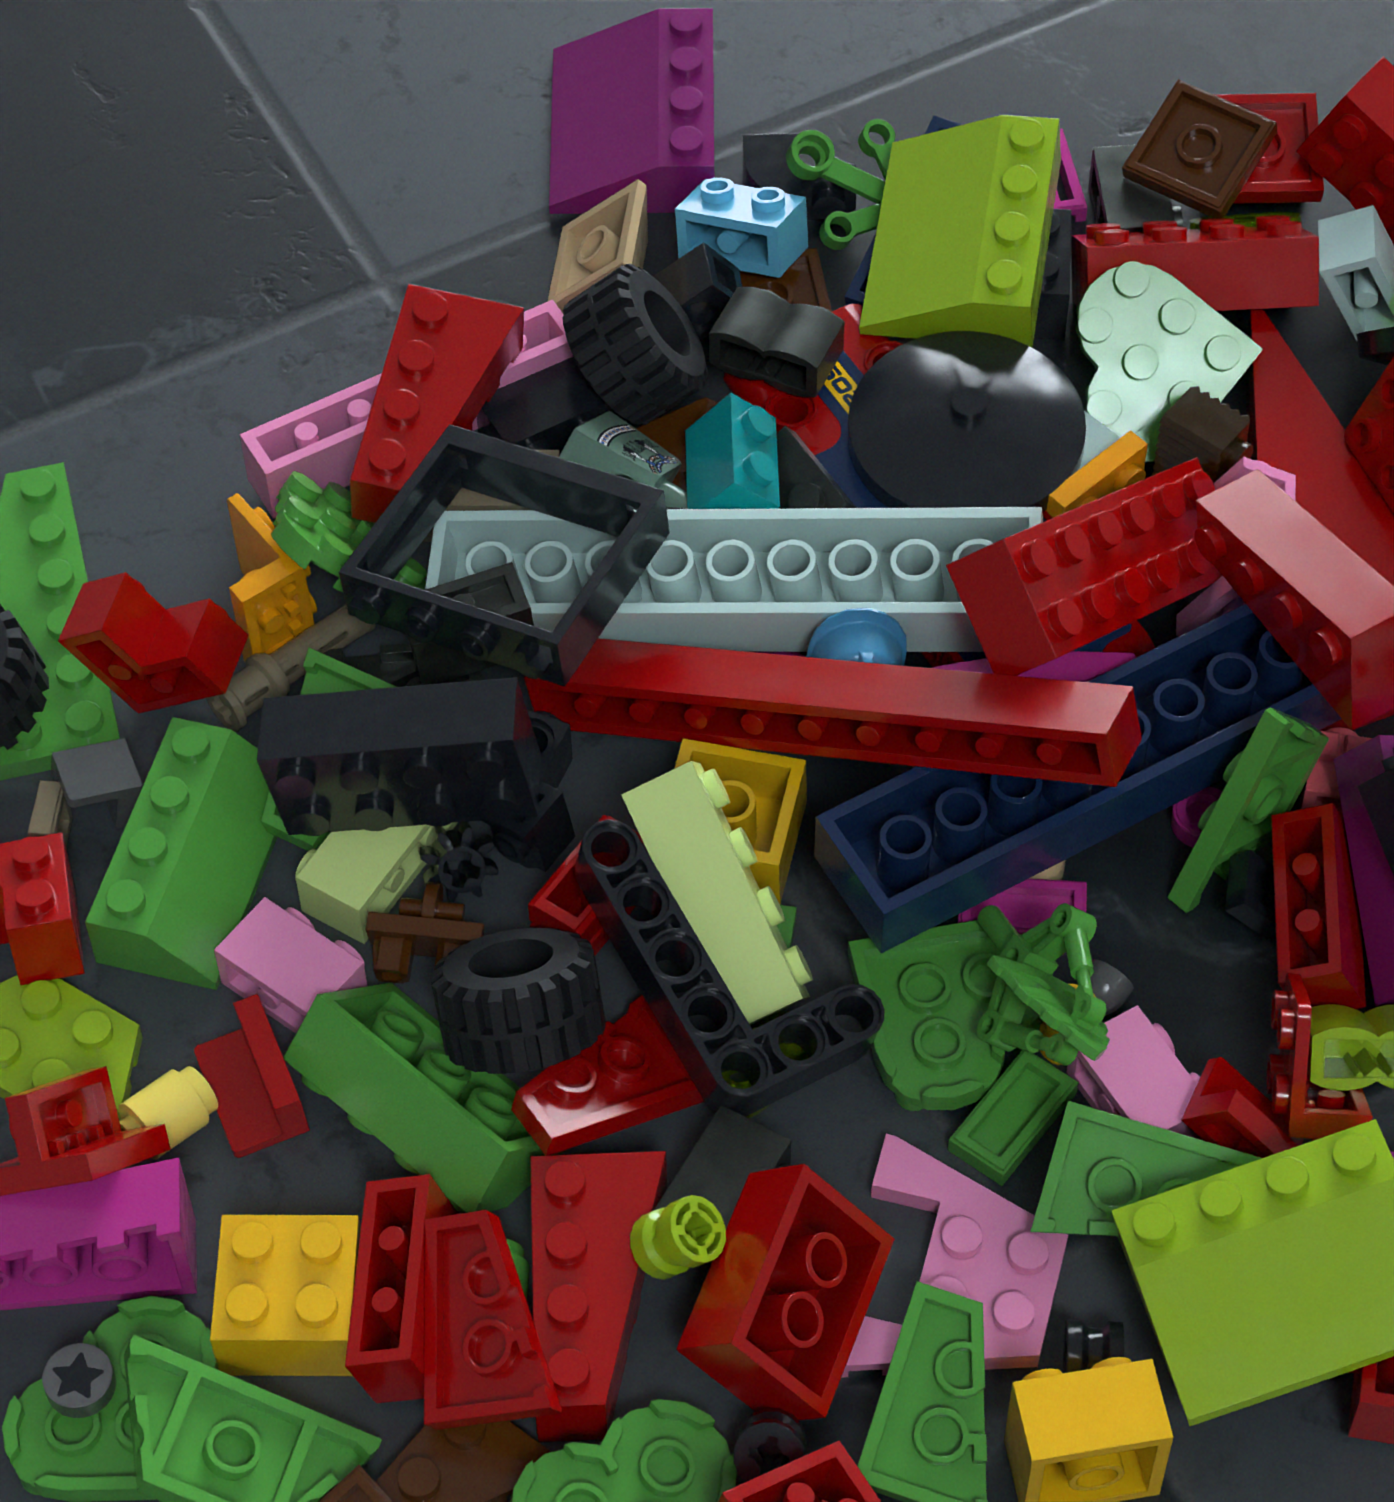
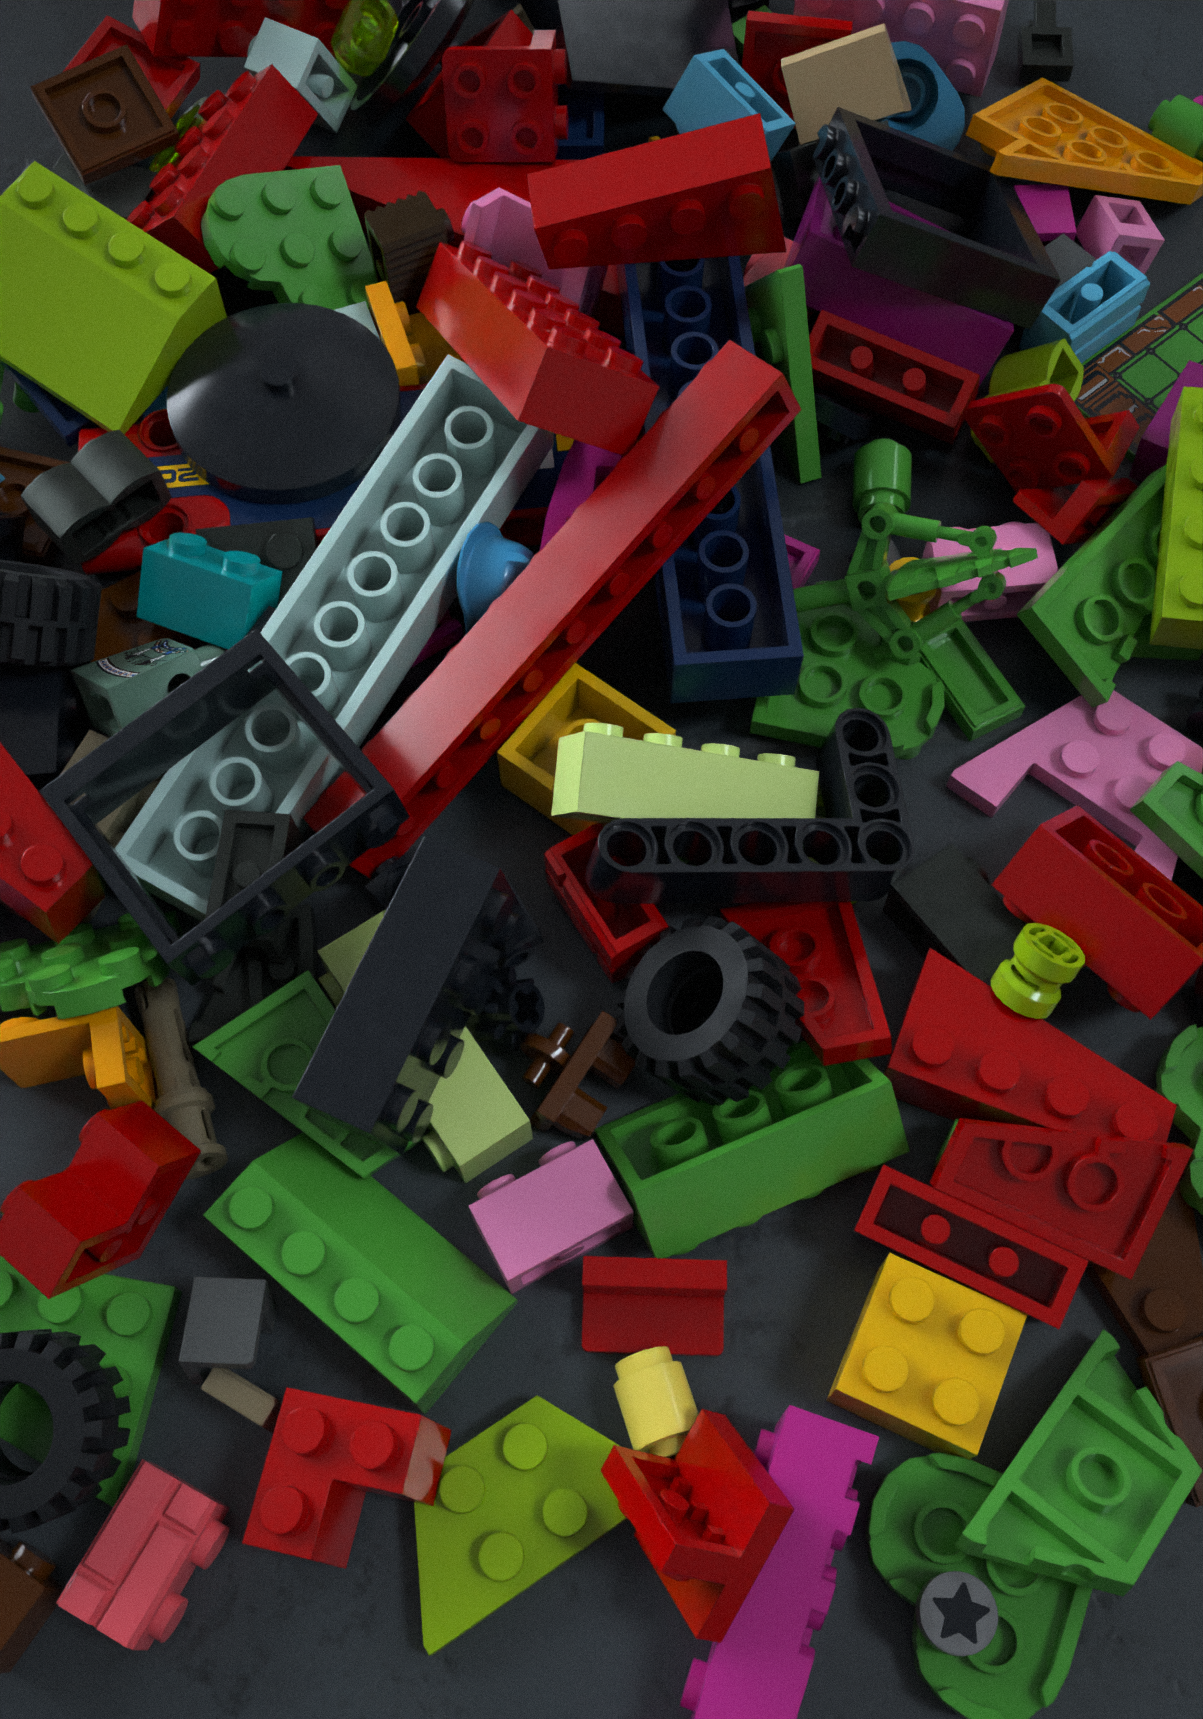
camera: 65 degrees left, 10 degrees up
none -> bright green brick [852,439,912,523]

